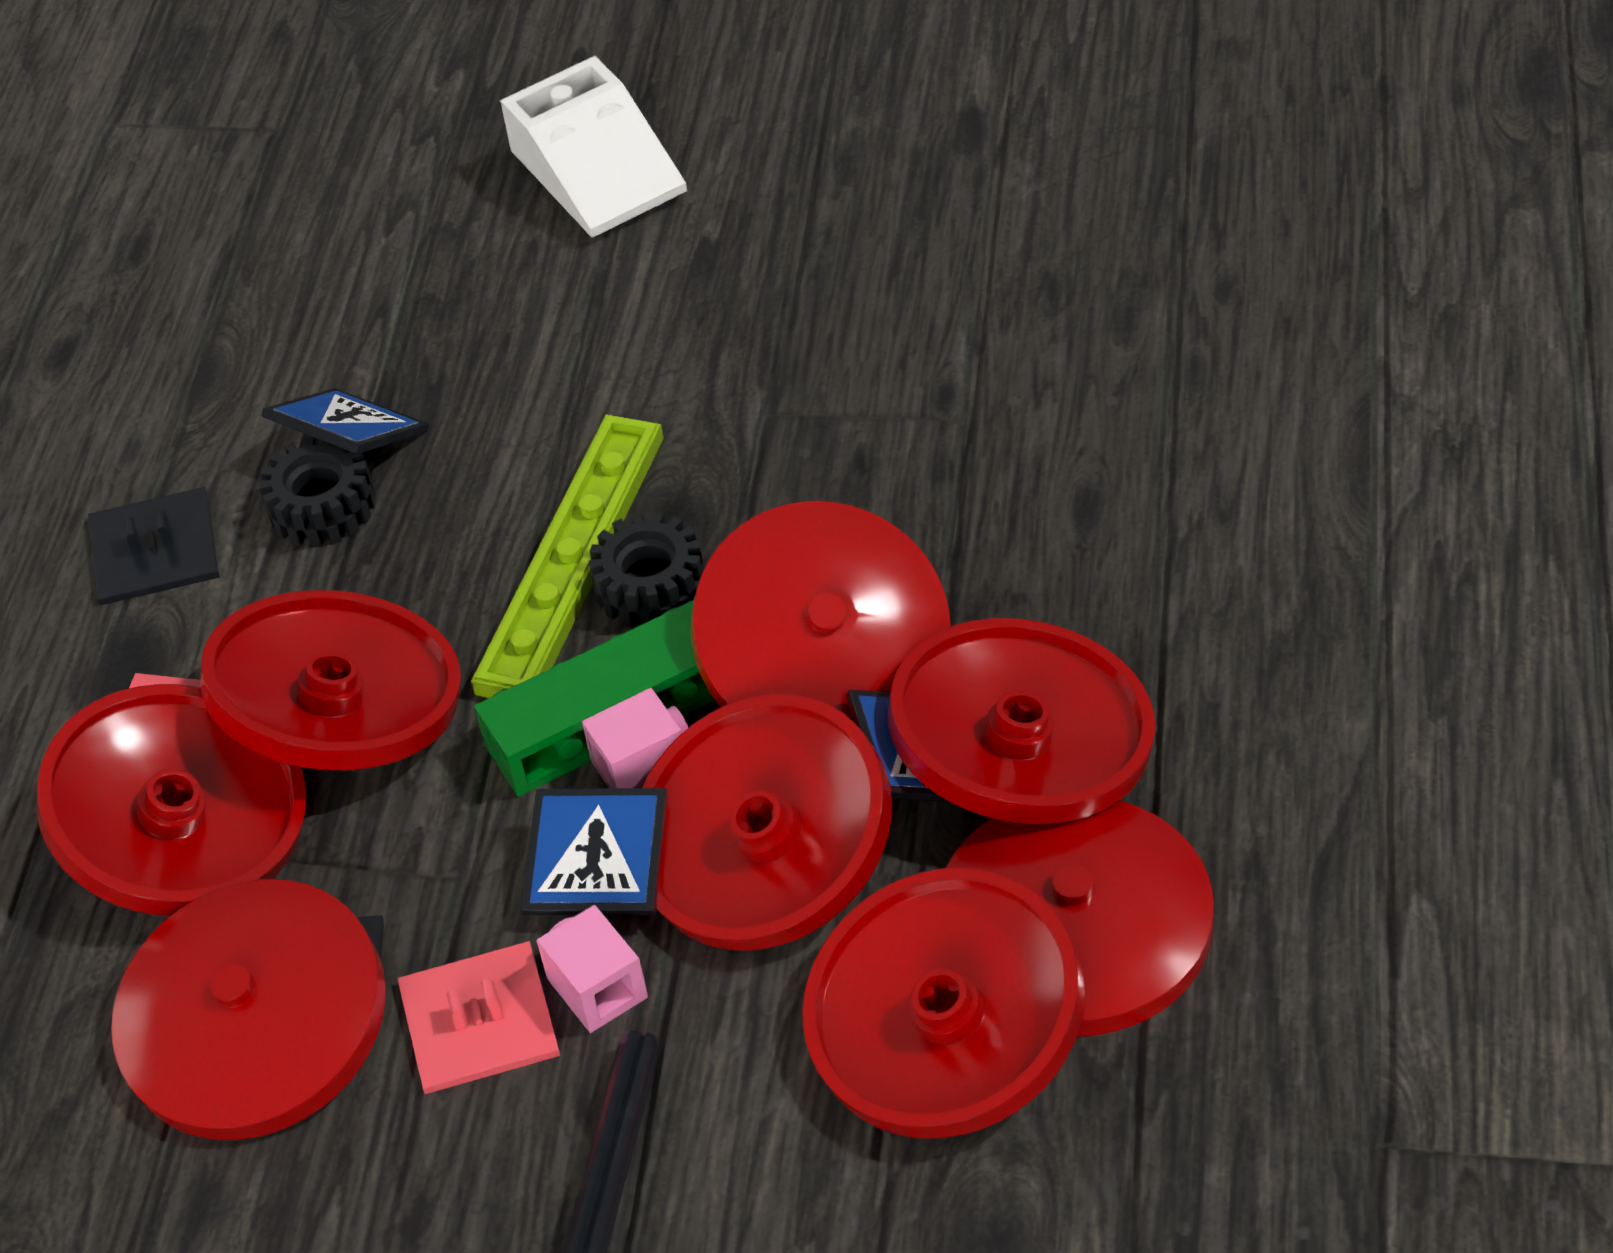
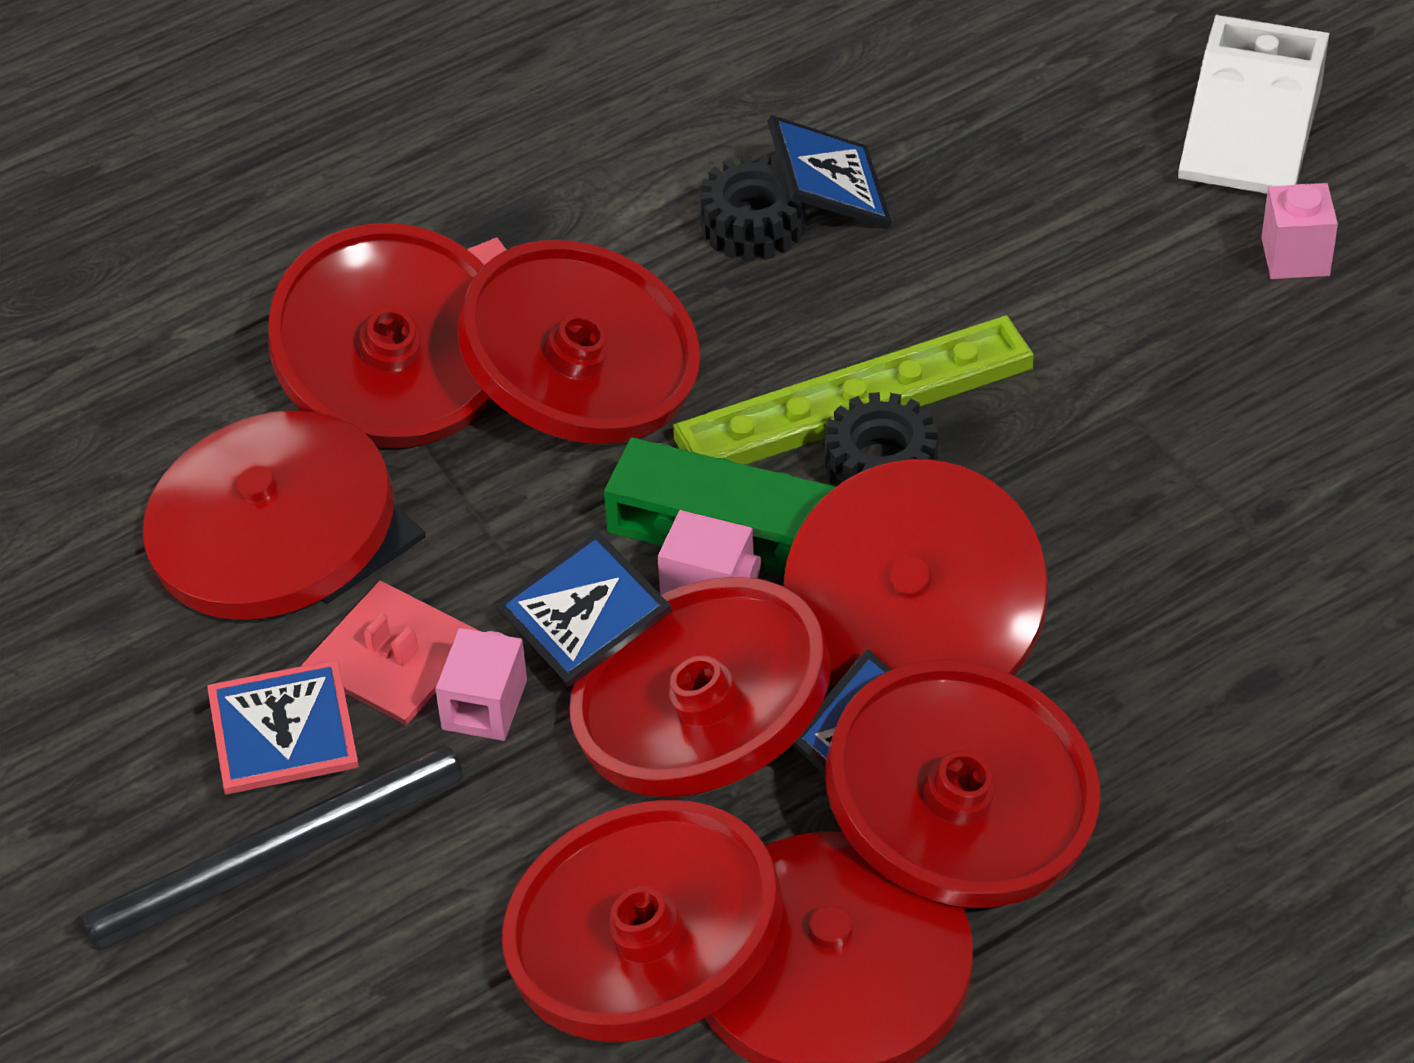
camera: 45 degrees right, 0 degrees up
black piece [88,487,220,605] -> none
none -> piece [207,659,359,795]
none -> bright pink brick [1262,183,1338,279]

